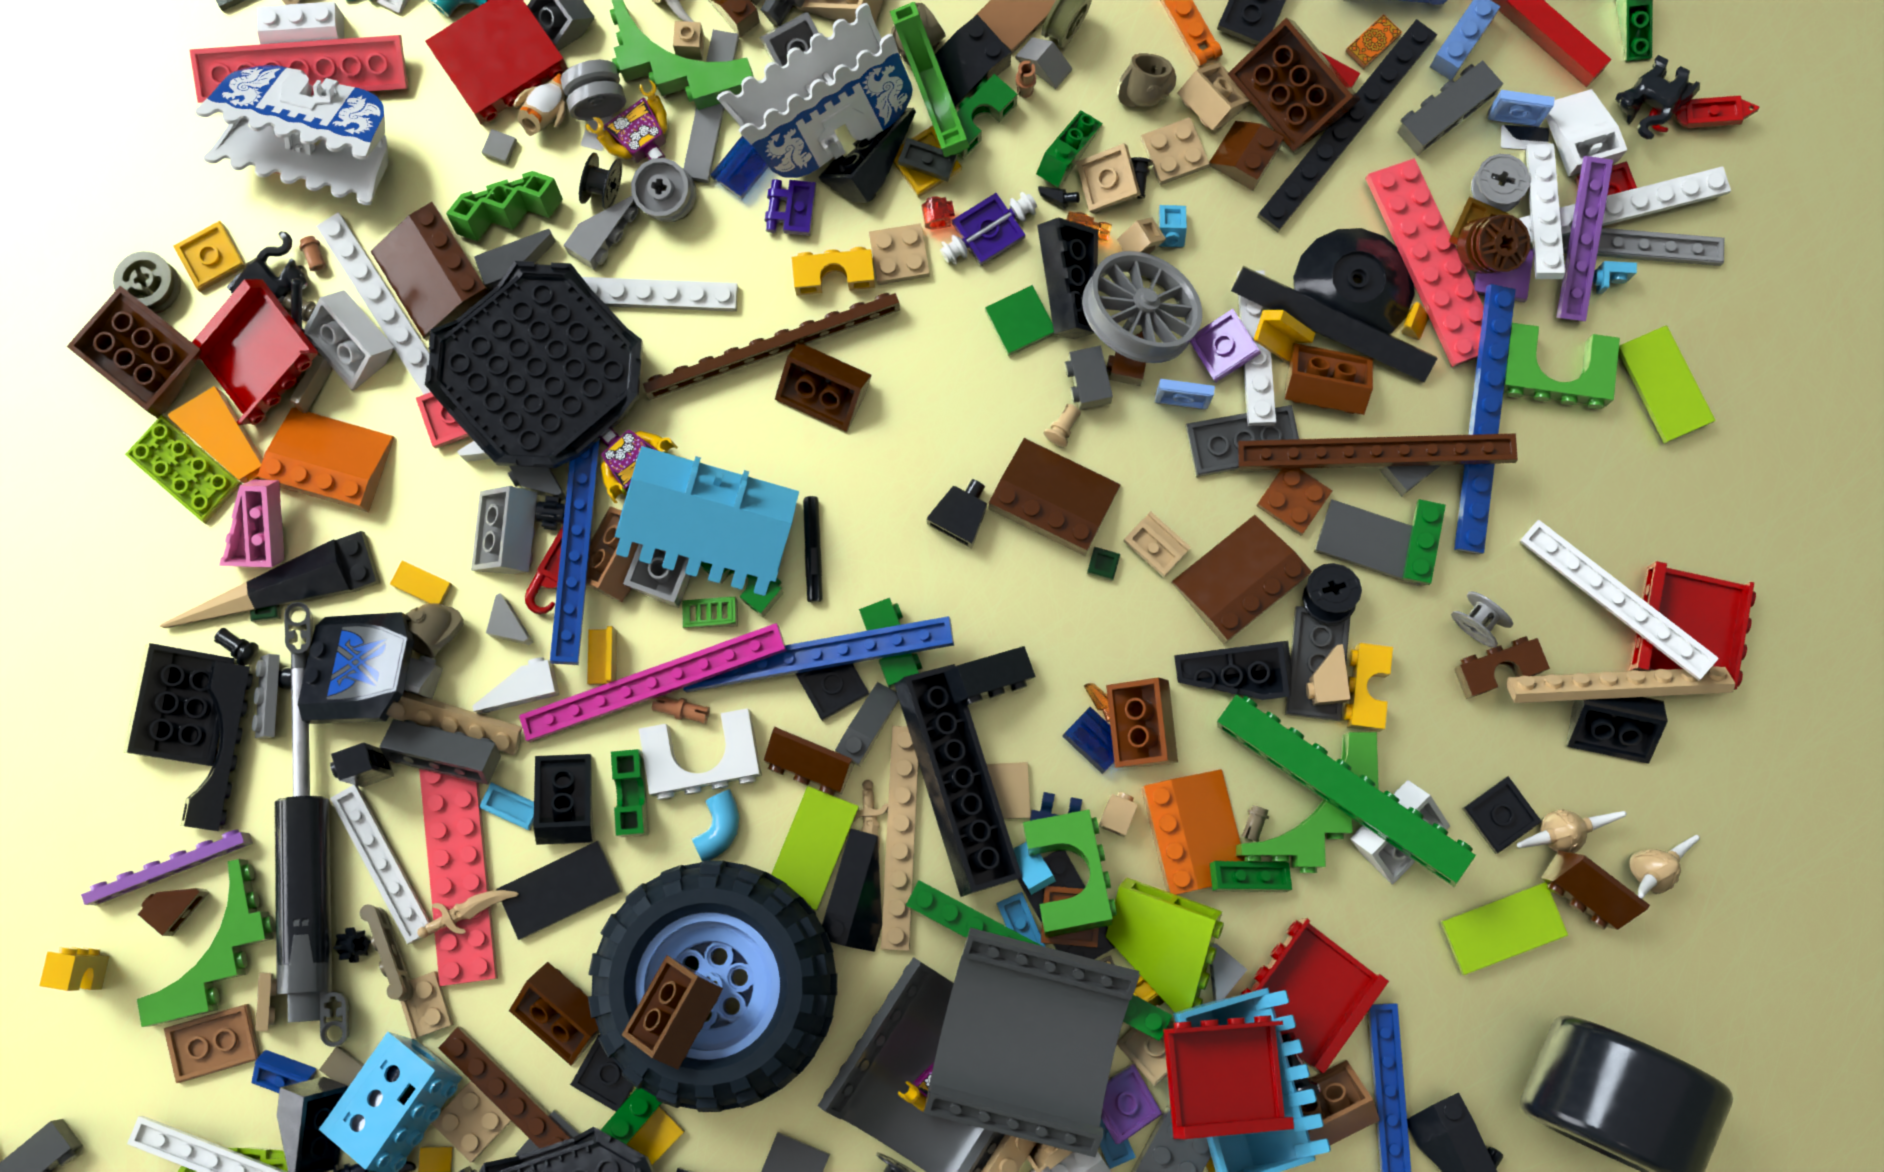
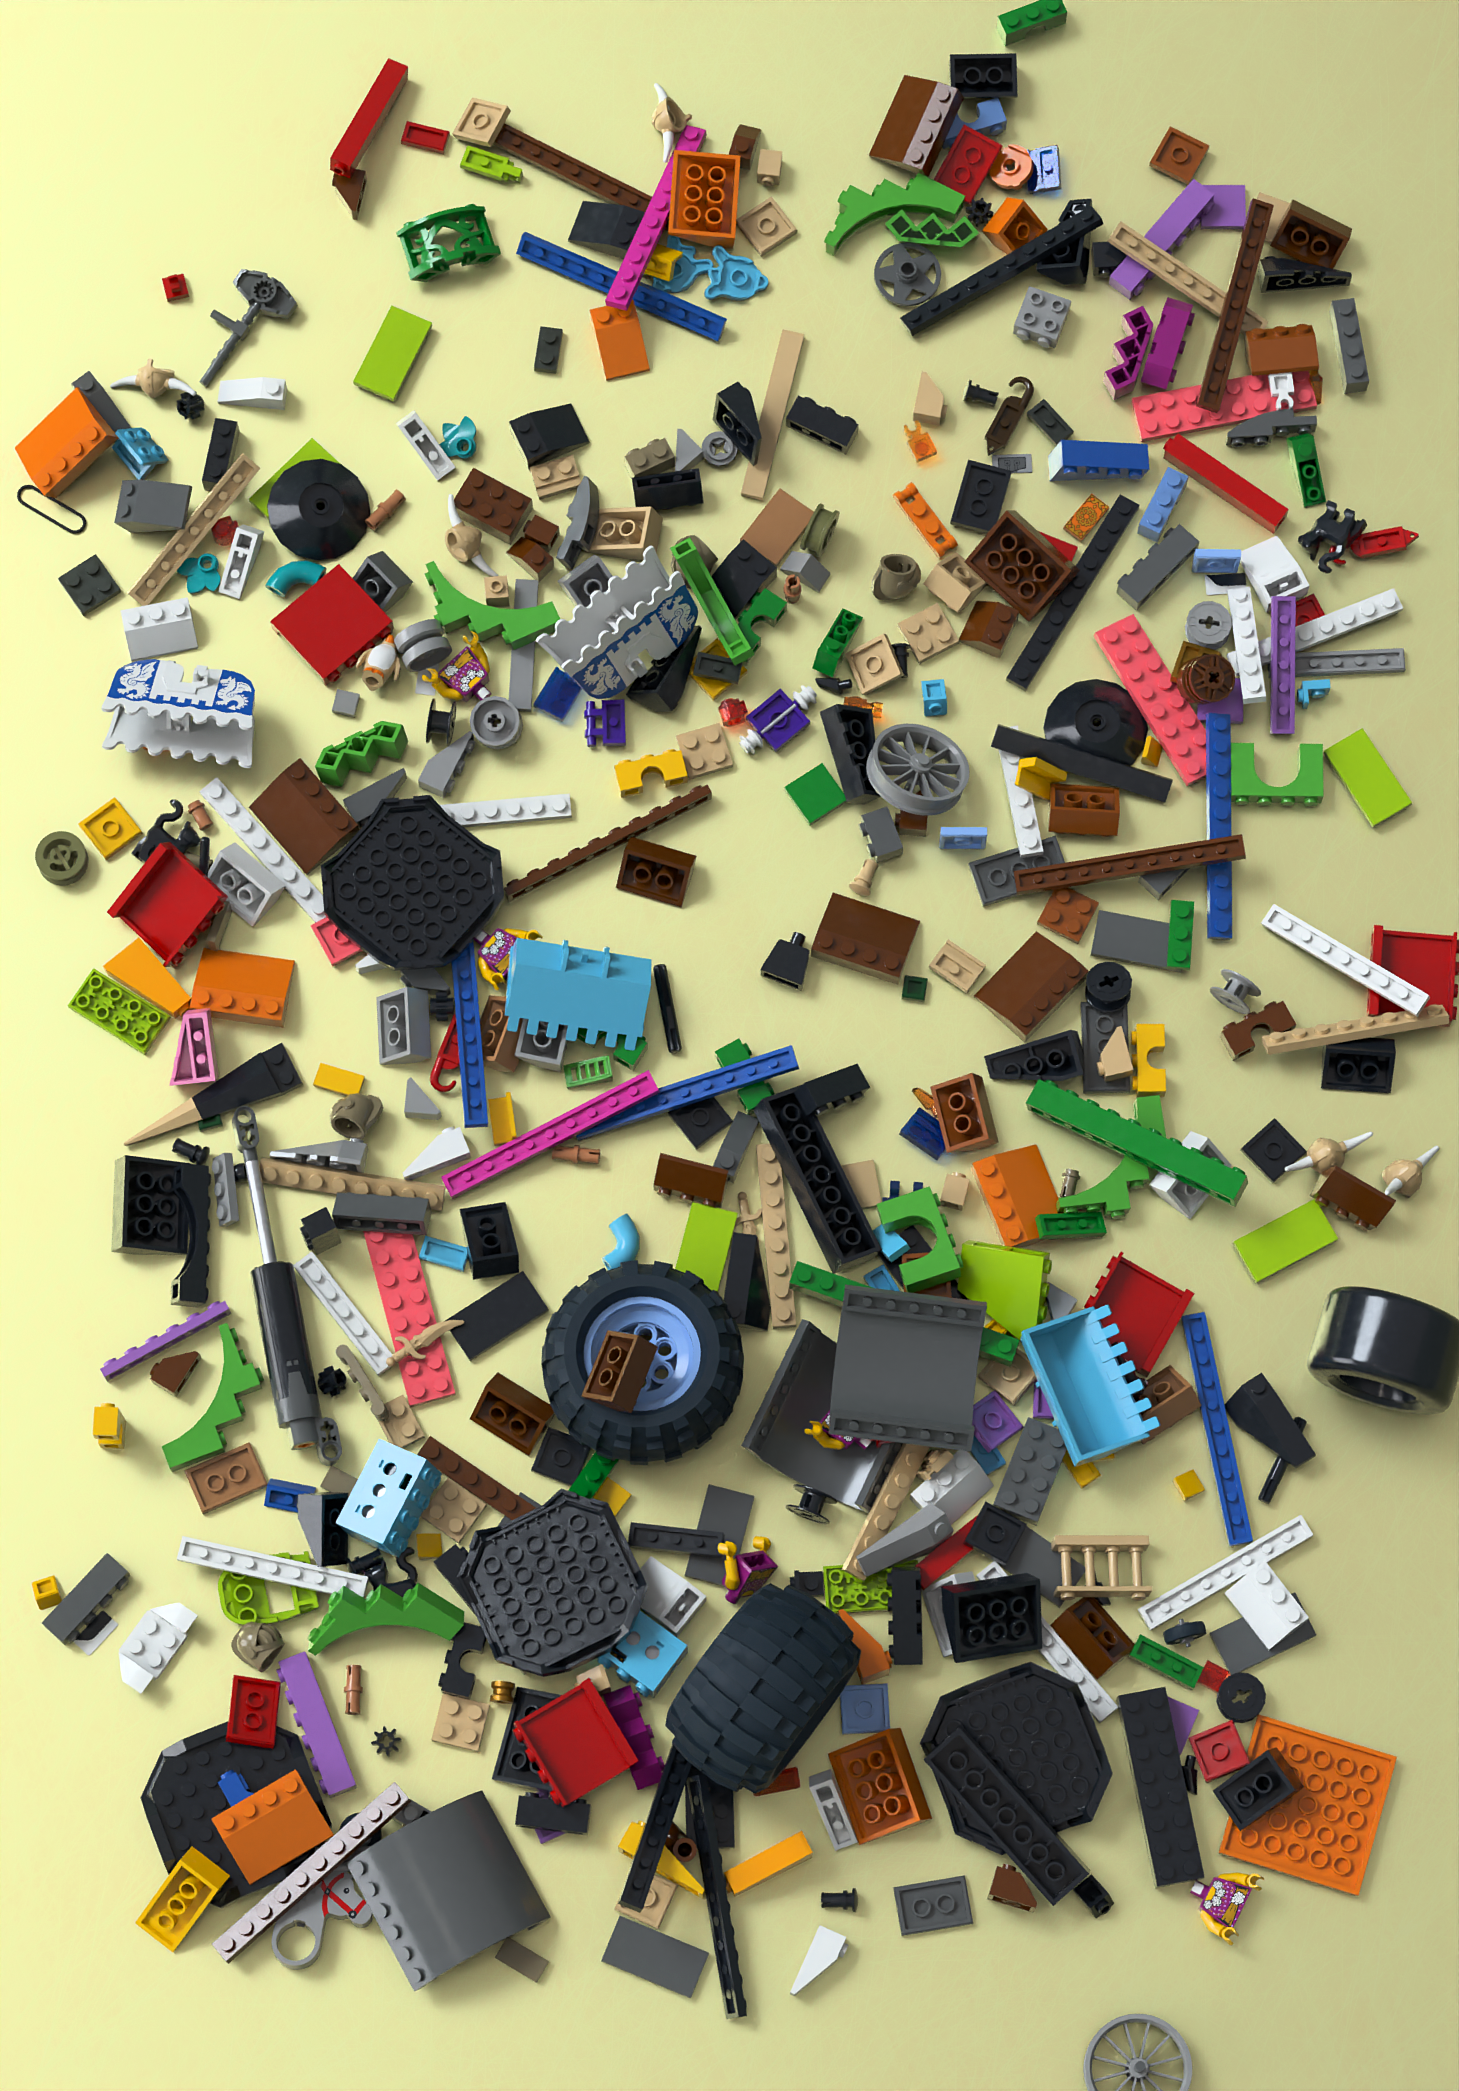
camera: 10 degrees left, 5 degrees down
reddish brown slope [66,286,202,419] -> none
coral plate [189,35,408,103] -> none
tan plate [255,973,277,1031] -> none
black wedge [298,612,414,724] -> none
green arch [611,749,649,837] -> none
white arch [639,708,762,800] -> none
tan brick [1117,217,1166,254] -> none
red panel [1163,1015,1294,1139] -> none
tile [1190,309,1261,383] -> none

